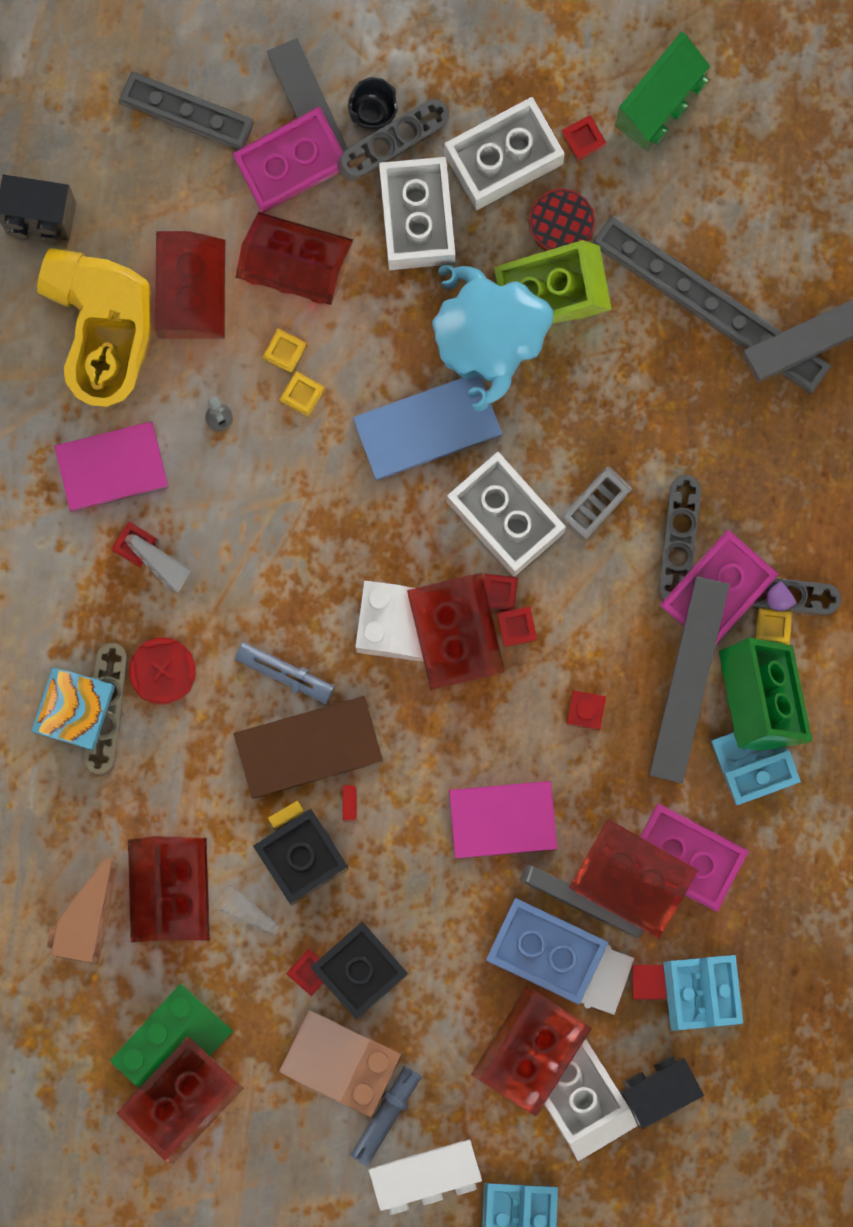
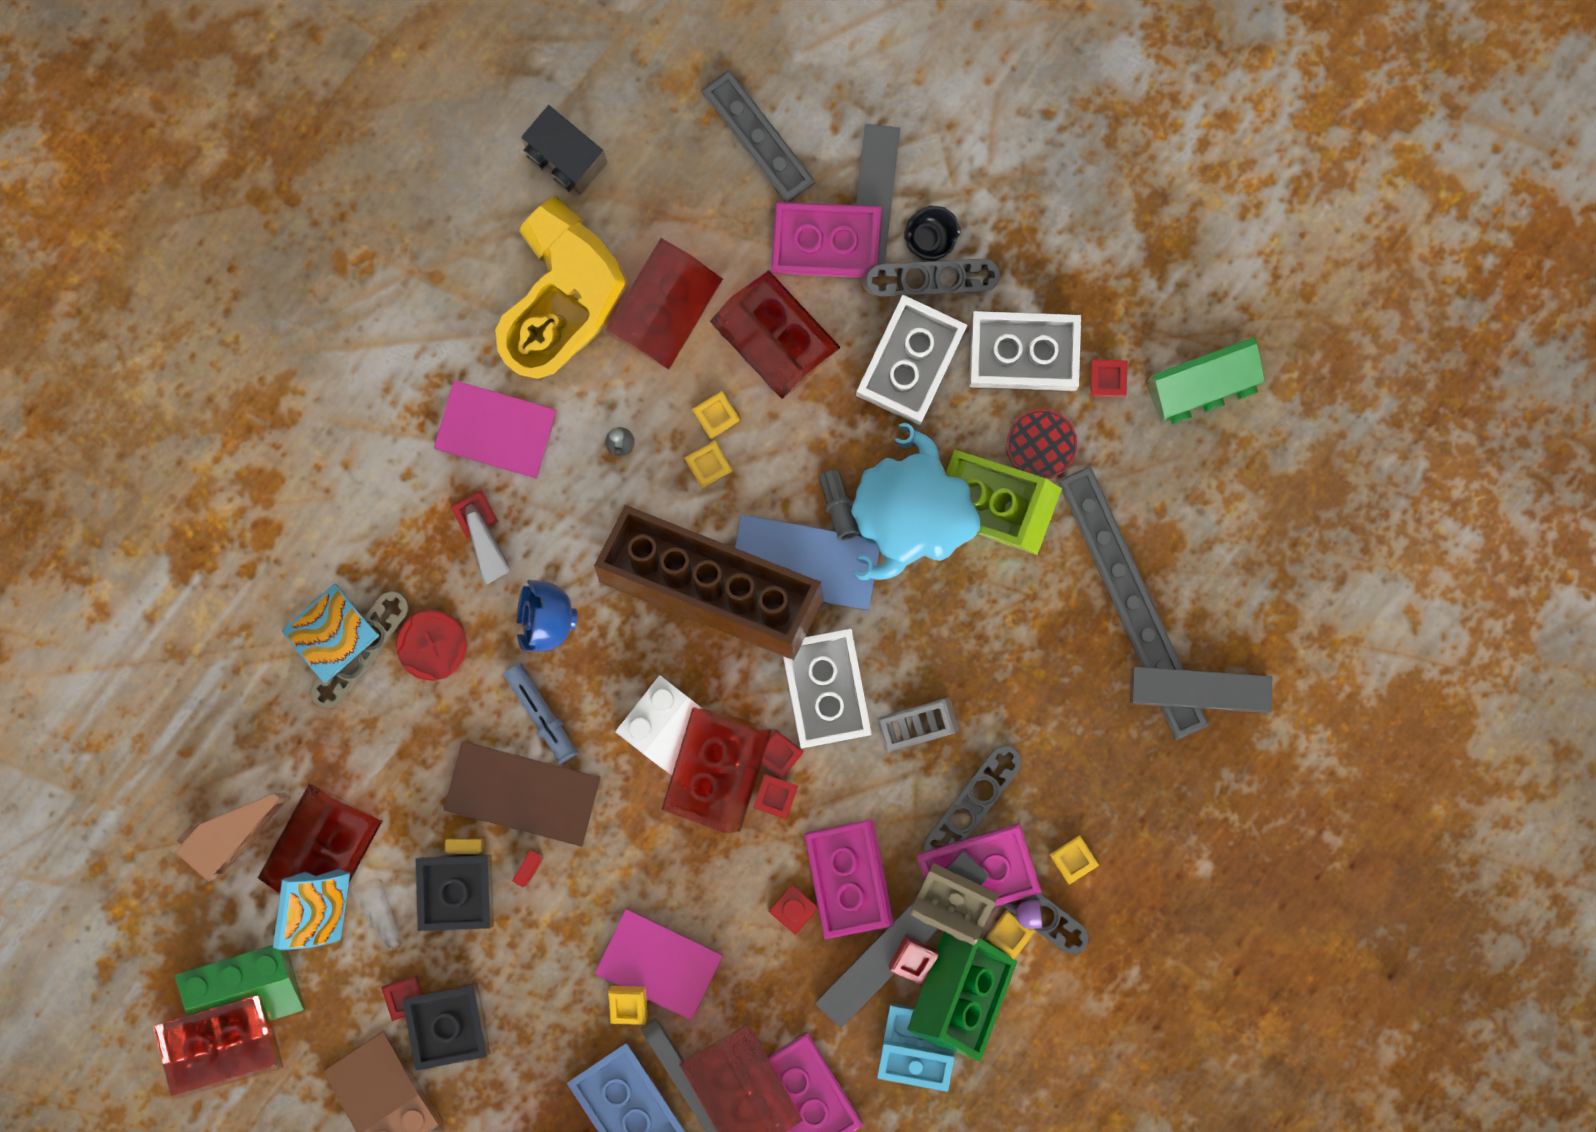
camera: 30 degrees right, 5 degrees up
none -> slope [273,869,350,950]
none -> blue cylinder [517,580,577,652]
none -> reddish brown brick [594,505,824,660]
none -> yellow tile [608,986,648,1025]
none -> dark pink tile [804,819,894,939]
none -> dark grey axle [819,470,859,541]
none -> tile [888,936,939,985]
none -> dark tan bracket [910,863,999,945]
none -> yellow tile [1049,835,1099,884]

